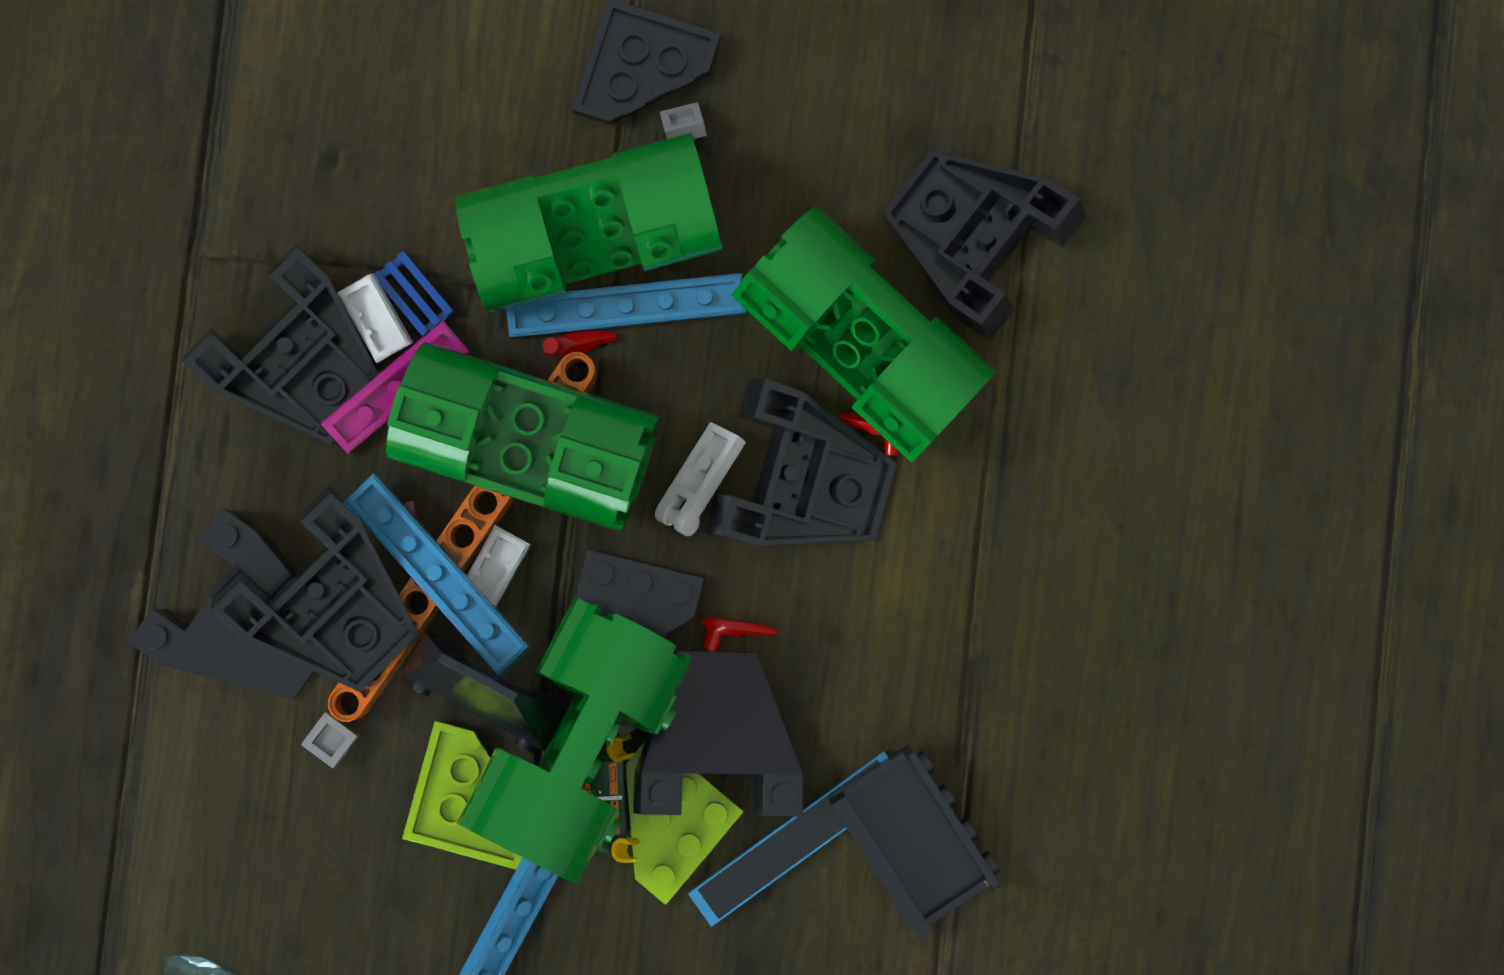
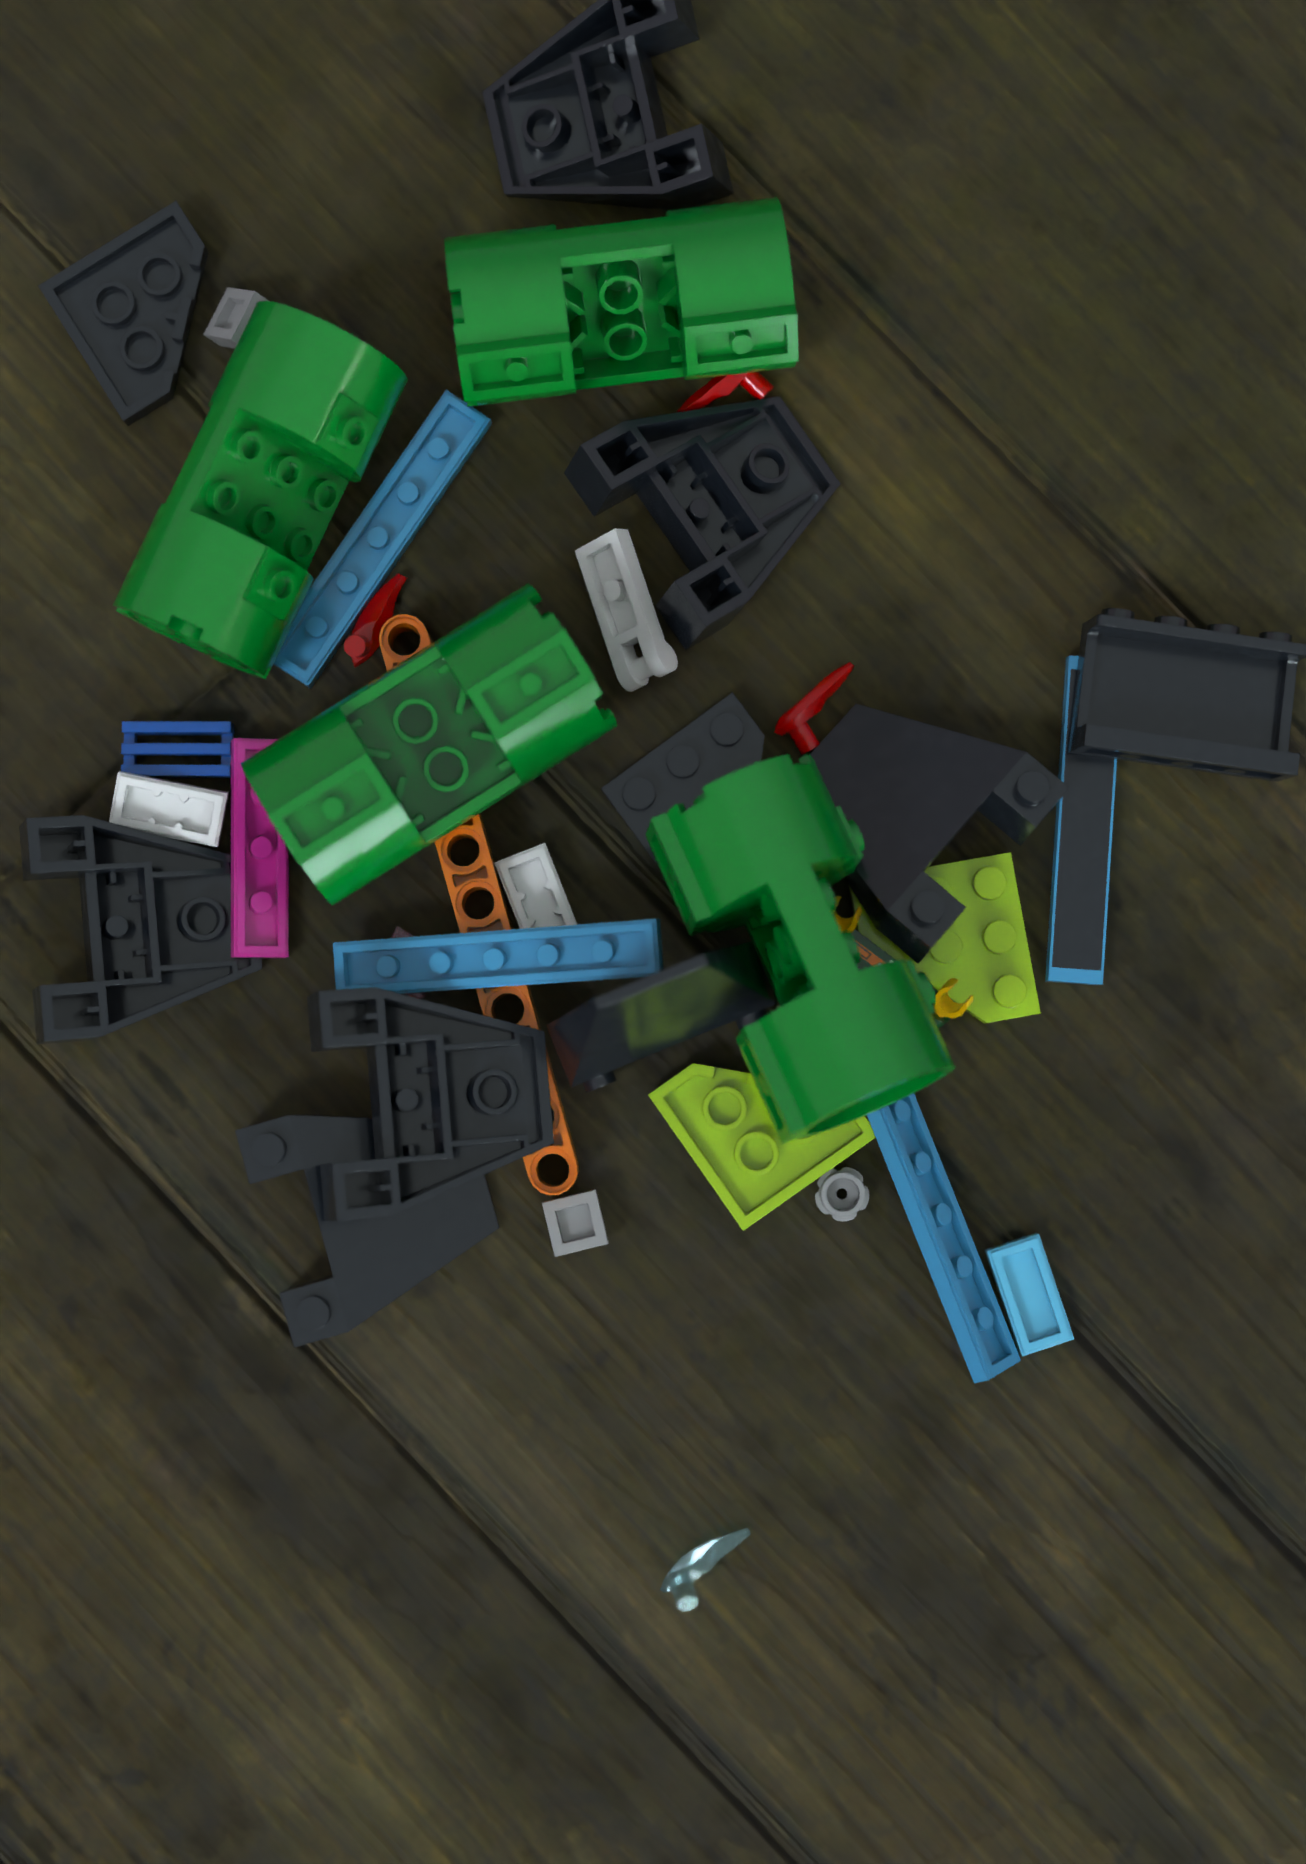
camera: 50 degrees left, 0 degrees up
none -> light grey plate [815,1167,869,1222]

